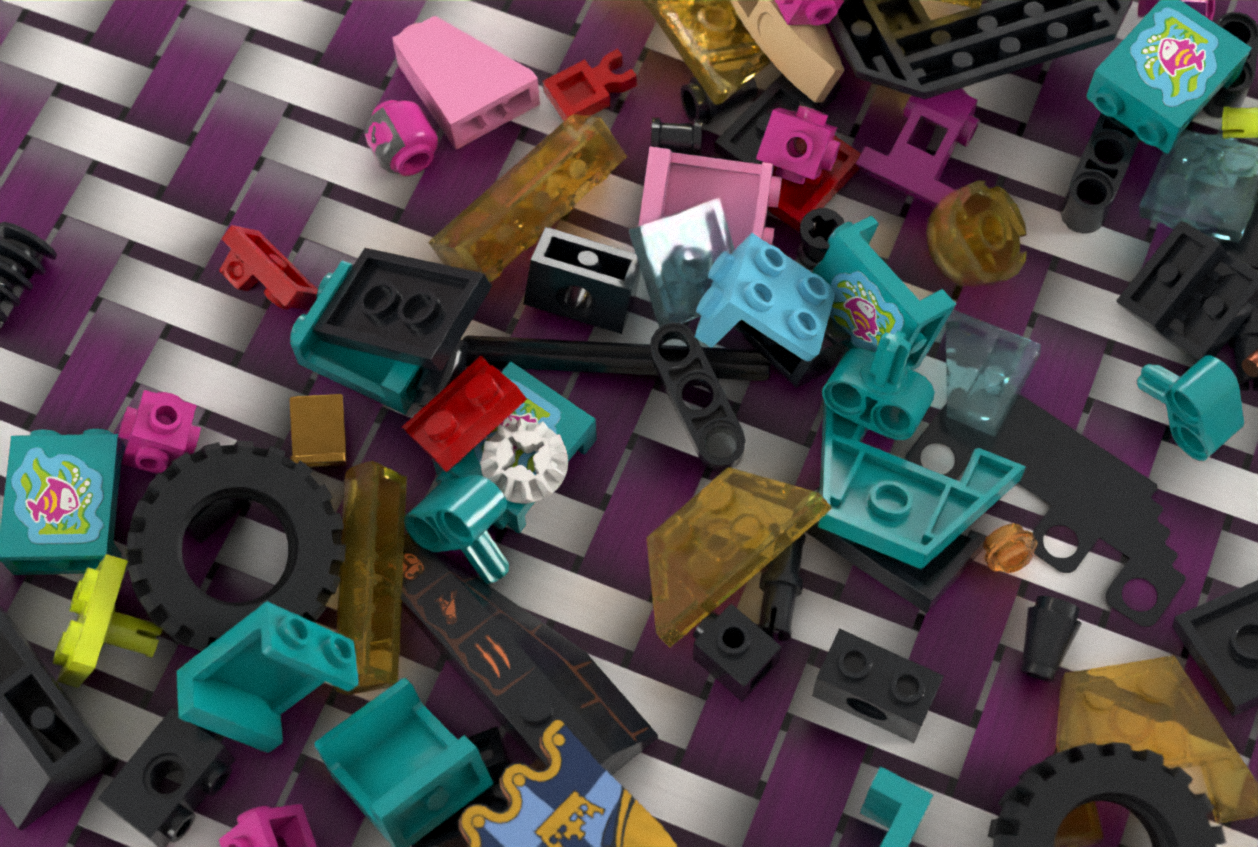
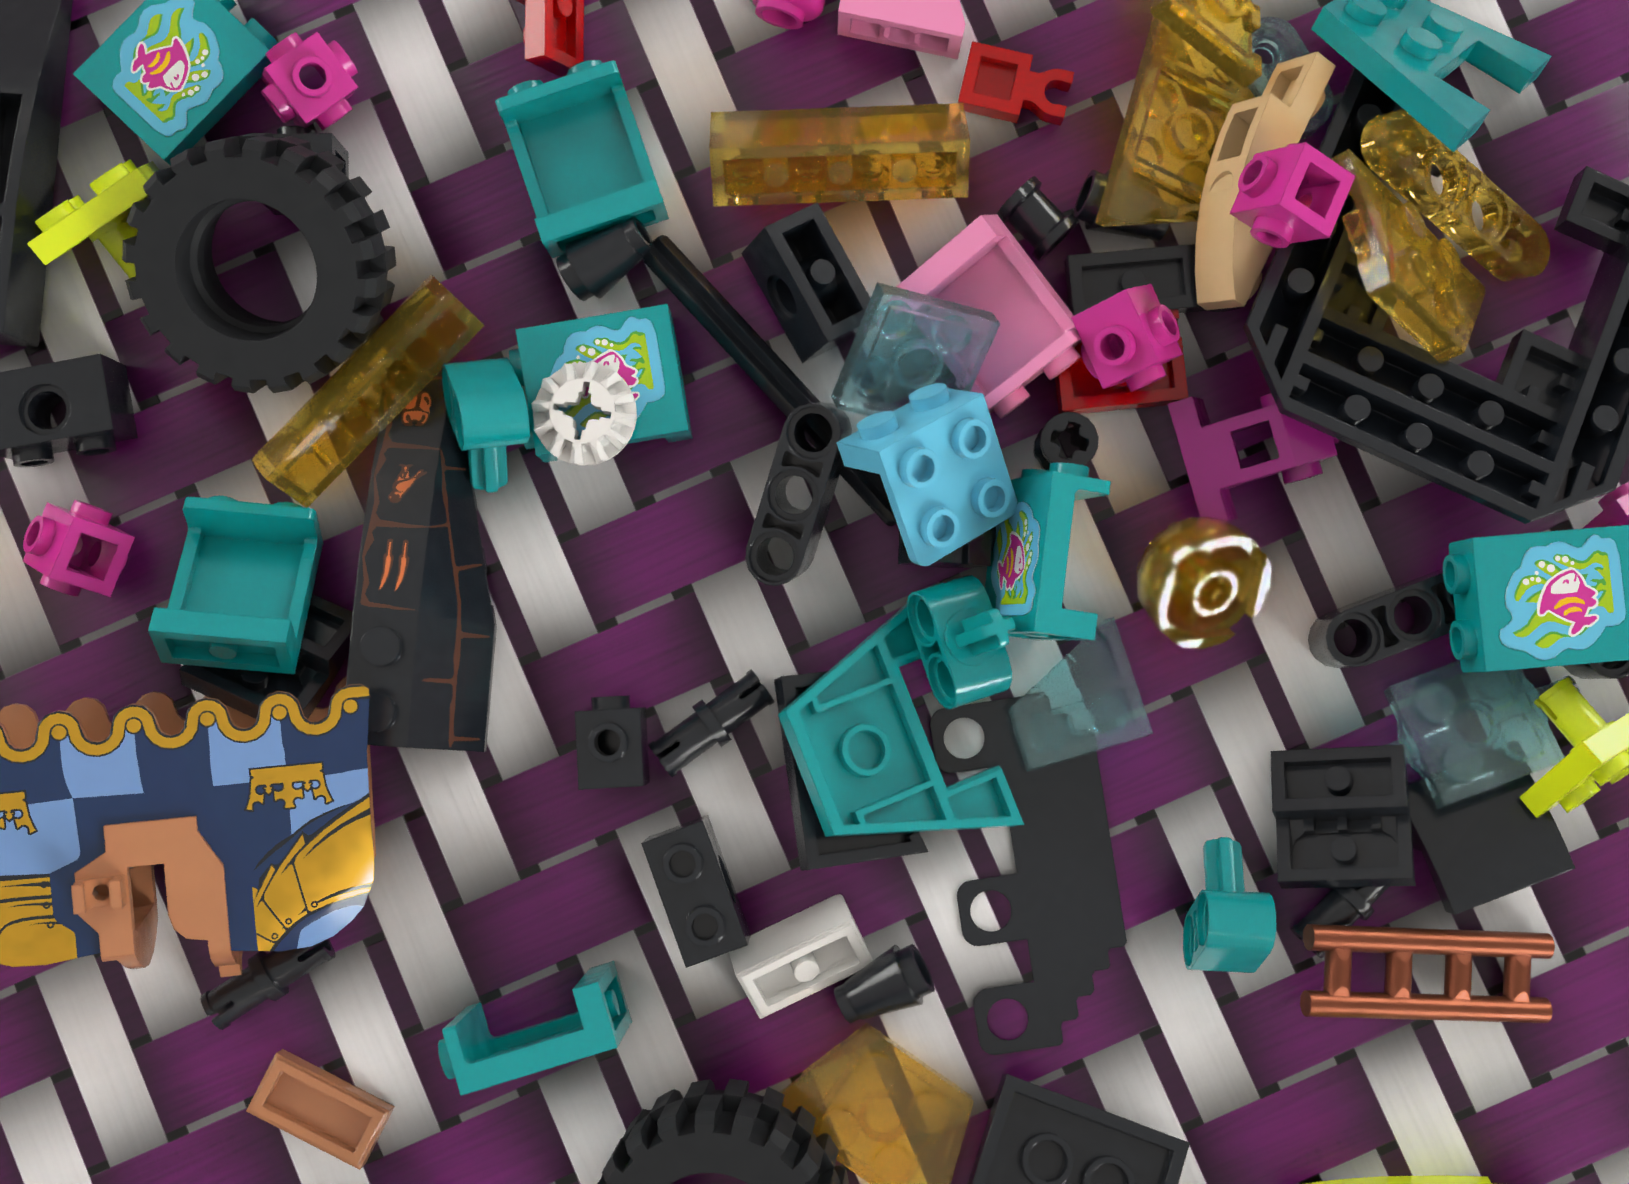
camera: 45 degrees right, 20 degrees up
teal panel [177,601,359,753] -> none
pearl gold bracket [289,394,347,468] -> none
black plate [313,248,492,372] -> none
red plate [402,356,527,472] -> none
clear yellow wing [646,467,832,647] -> none
clear orange plate [983,523,1037,573] -> none
none -> white slope [729,894,873,1019]

